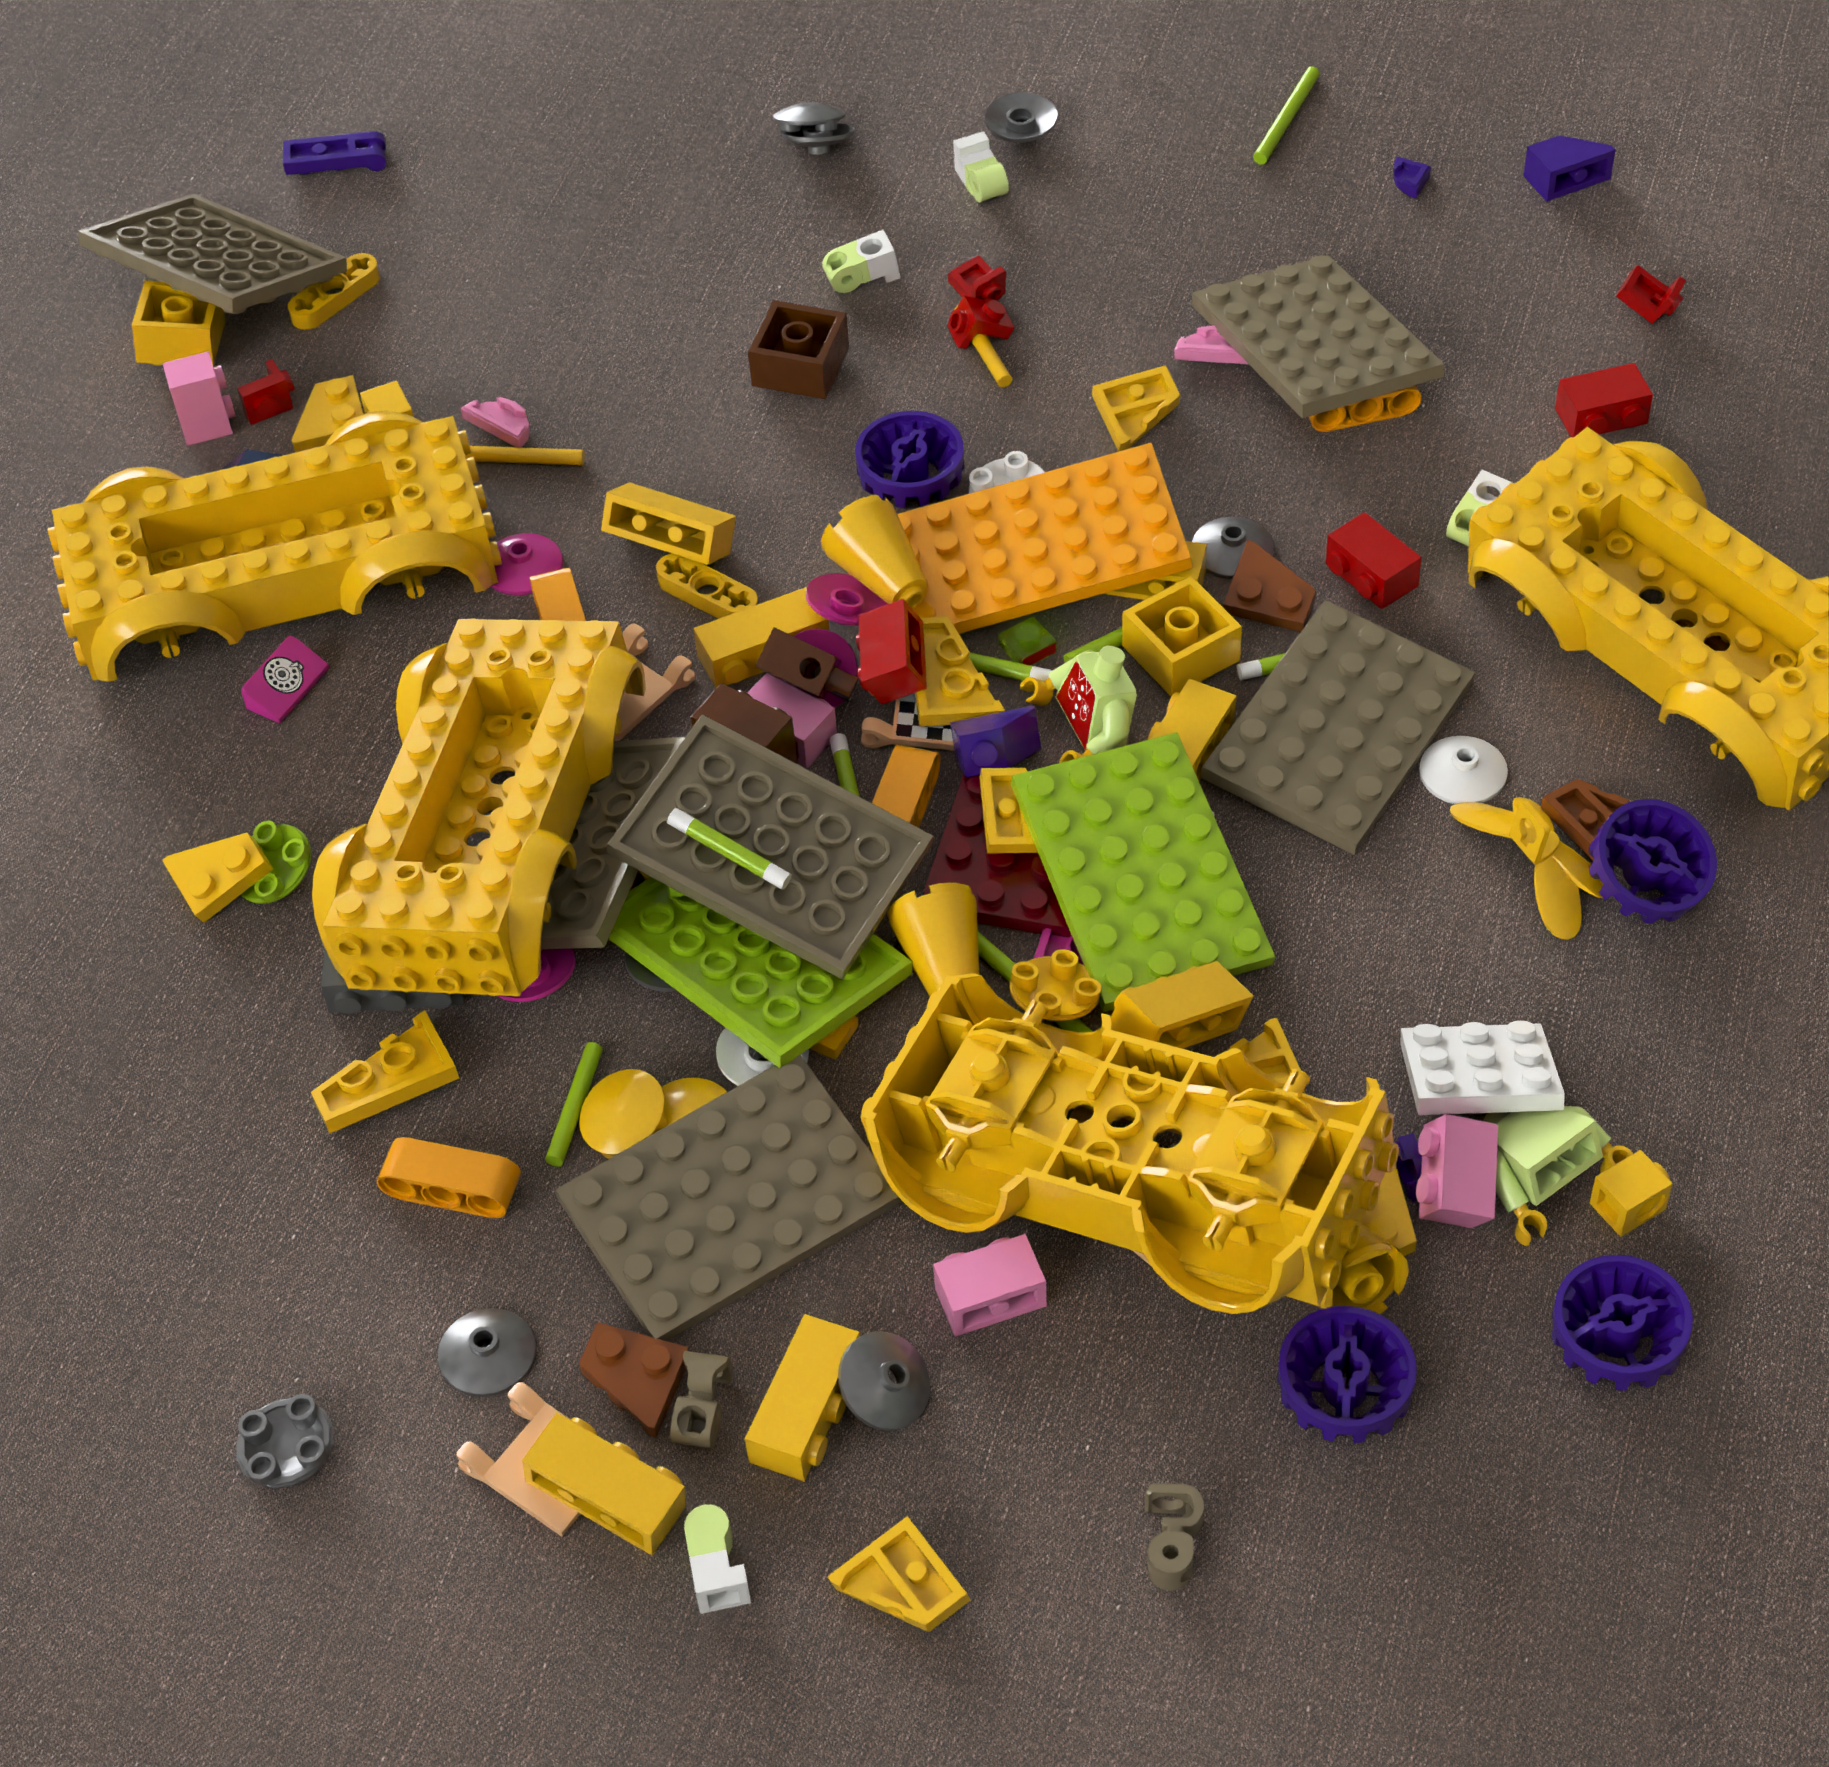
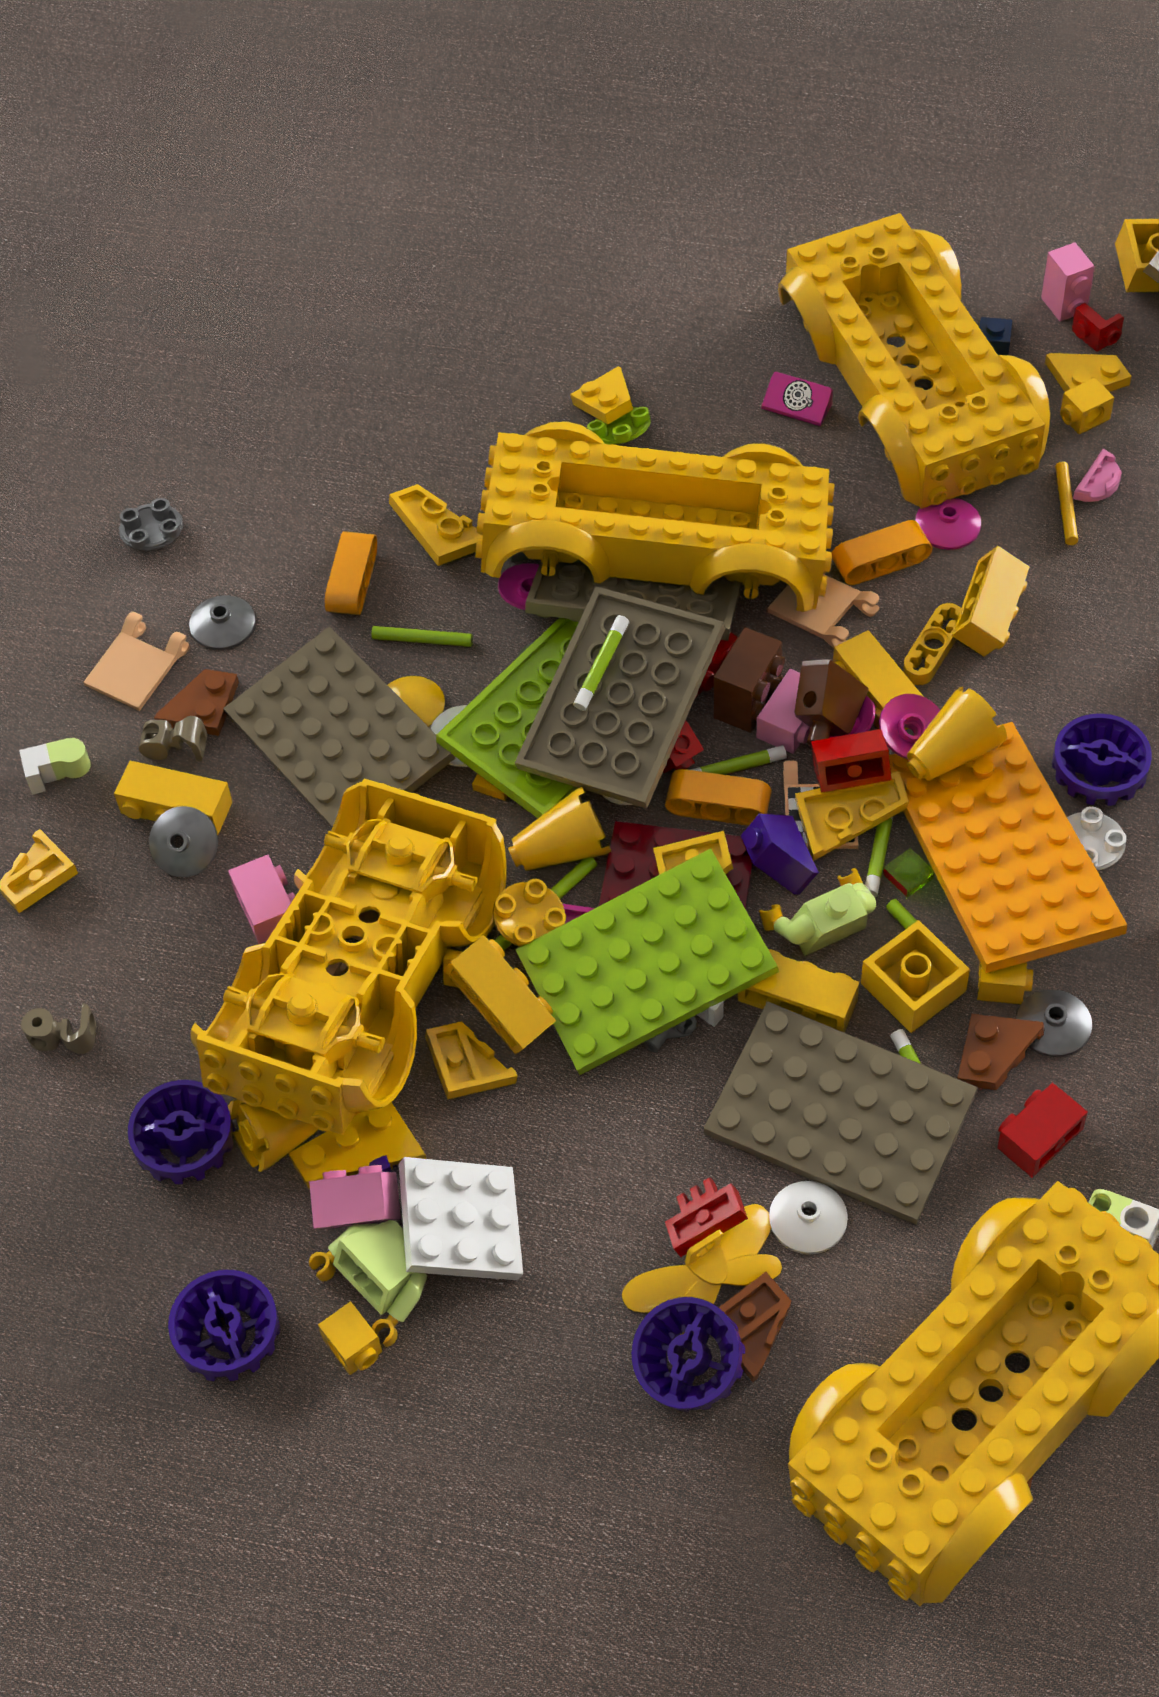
camera: 85 degrees right, 5 degrees up
yellow brick [522,1412,686,1556] -> none
yellow dish [579,1069,667,1159] -> none
none -> red hinge [665,1177,748,1257]

